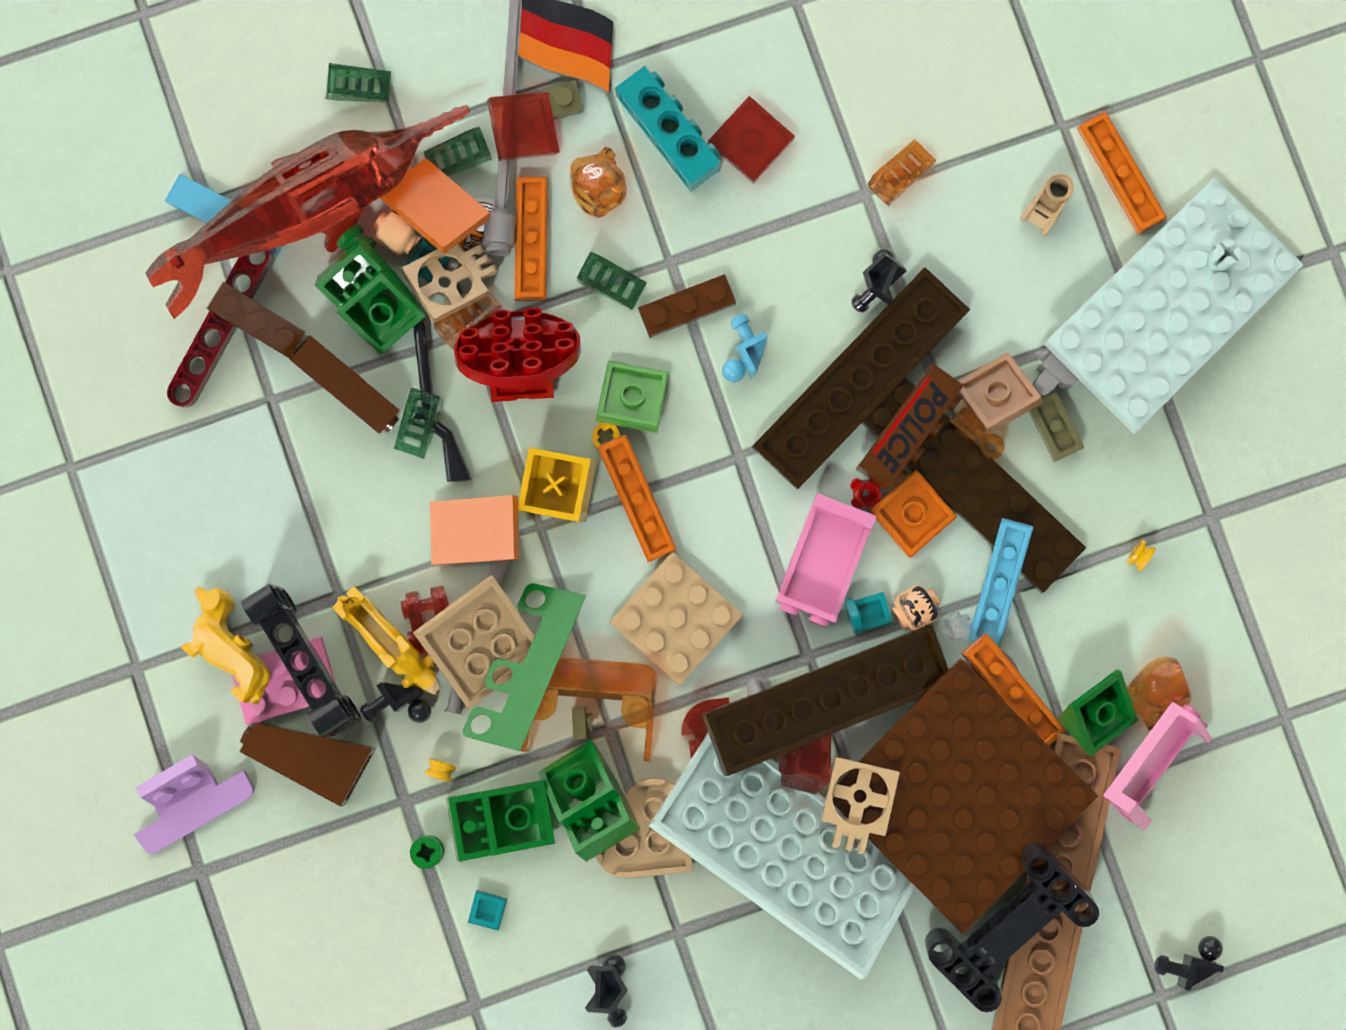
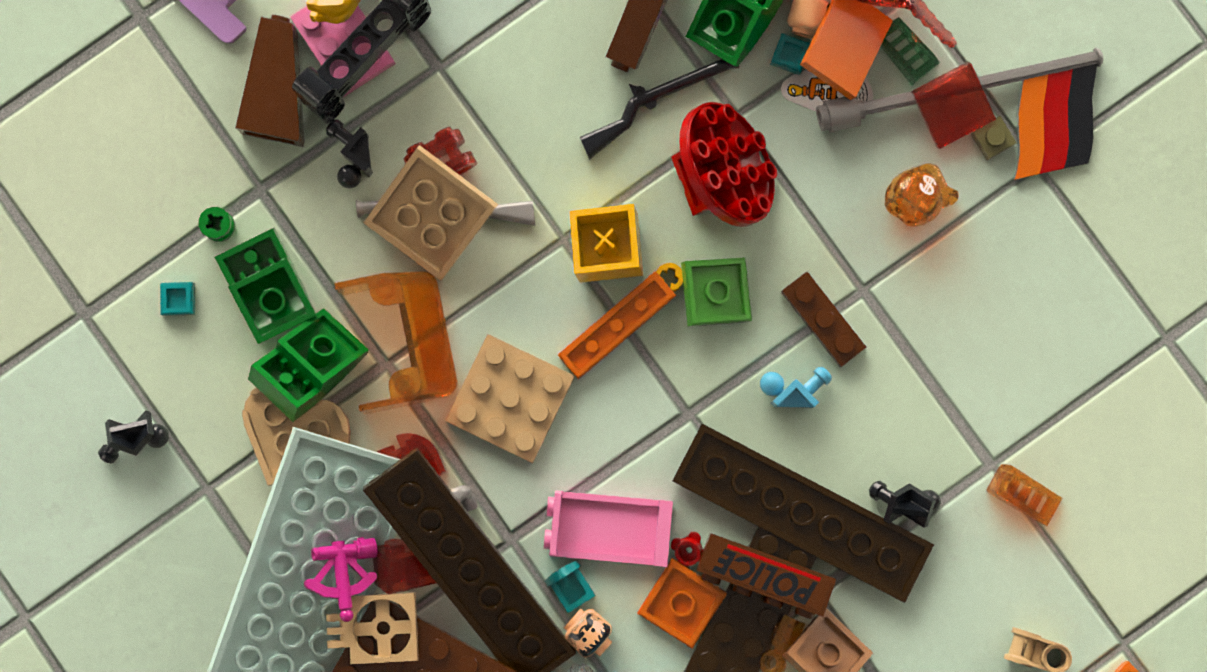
camera: 70 degrees right, 0 degrees up
yellow animal [332,586,441,695] -> none
clear green slope [394,387,444,459] -> none
tan piece [401,244,498,324] -> none
yellow bush [424,758,456,782] -> none
tile [430,495,519,565] -> none
clear orange slope [434,291,502,350] -> none
piece [463,583,586,751] -> none
orange tile [515,177,548,301] -> none
olive plate [572,707,593,740] -> none
clear green slope [577,251,647,311] -> none
teal brick [615,66,721,192] -> none
clear red tile [708,96,795,184] -> none
none -> dark pink piece [304,537,377,622]

